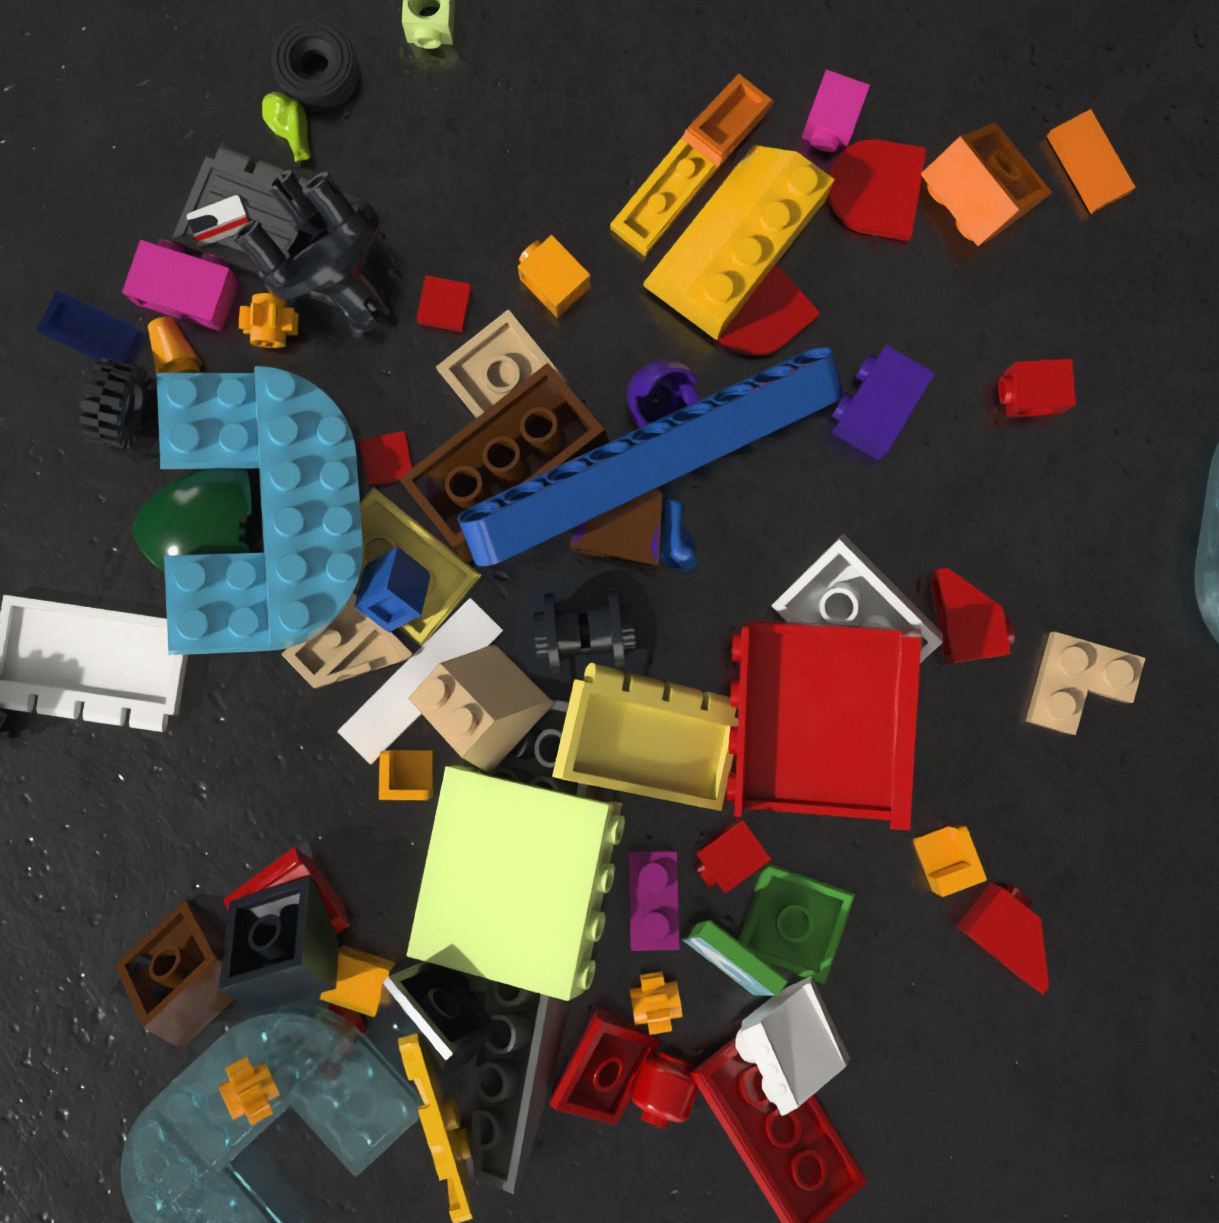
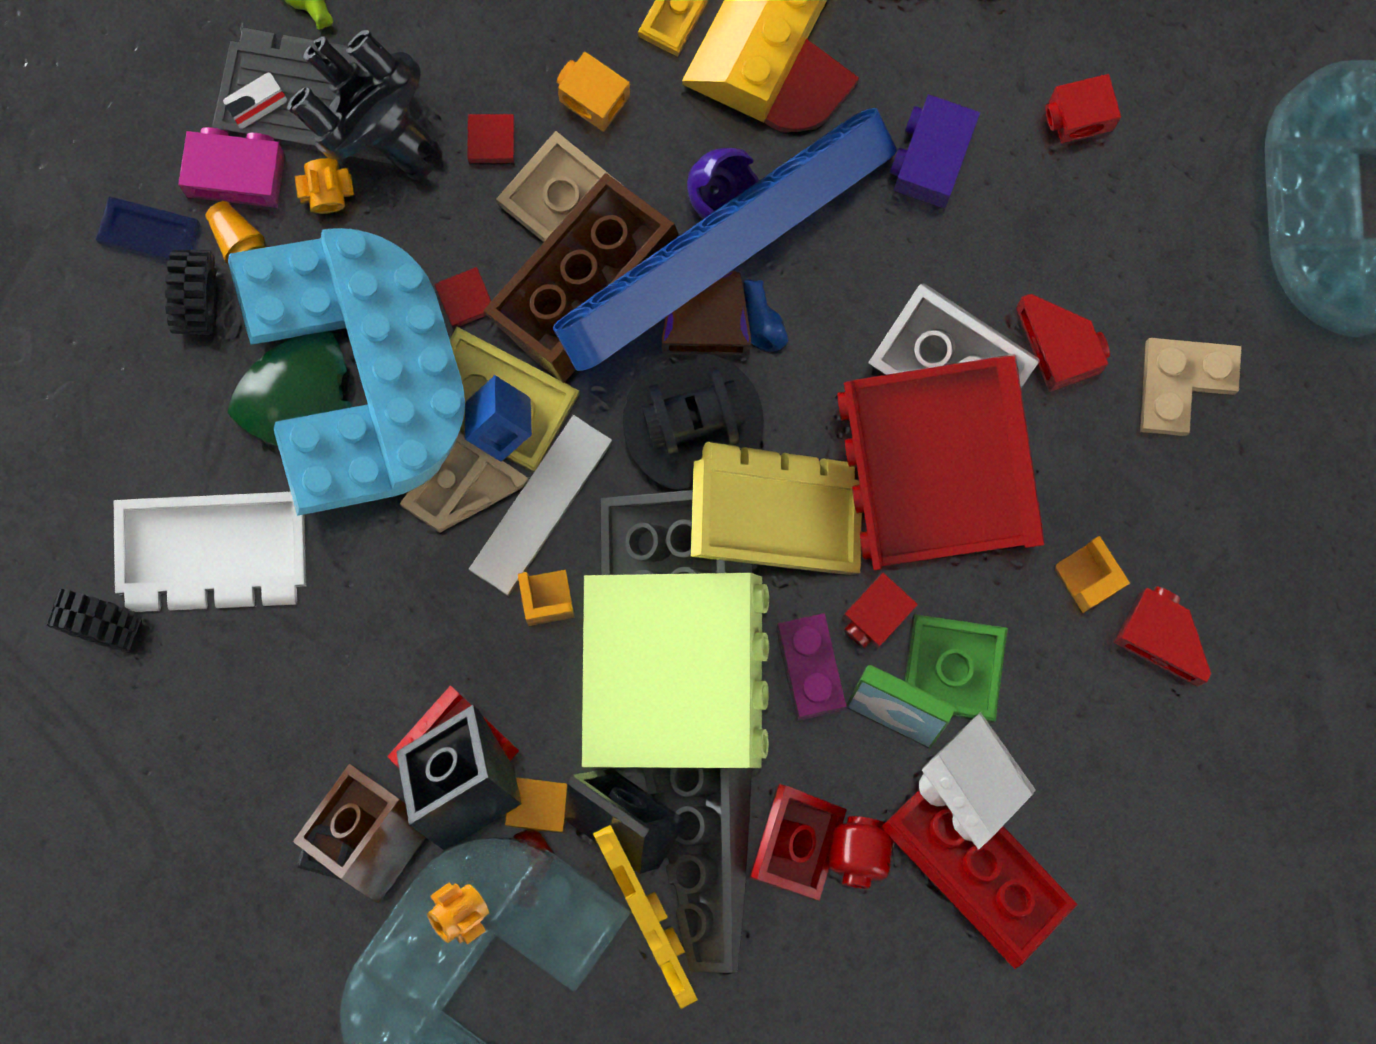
camera: 10 degrees left, 5 degrees down
tan slope [408,644,554,774] -> none
light orange gear [630,972,683,1035] -> none

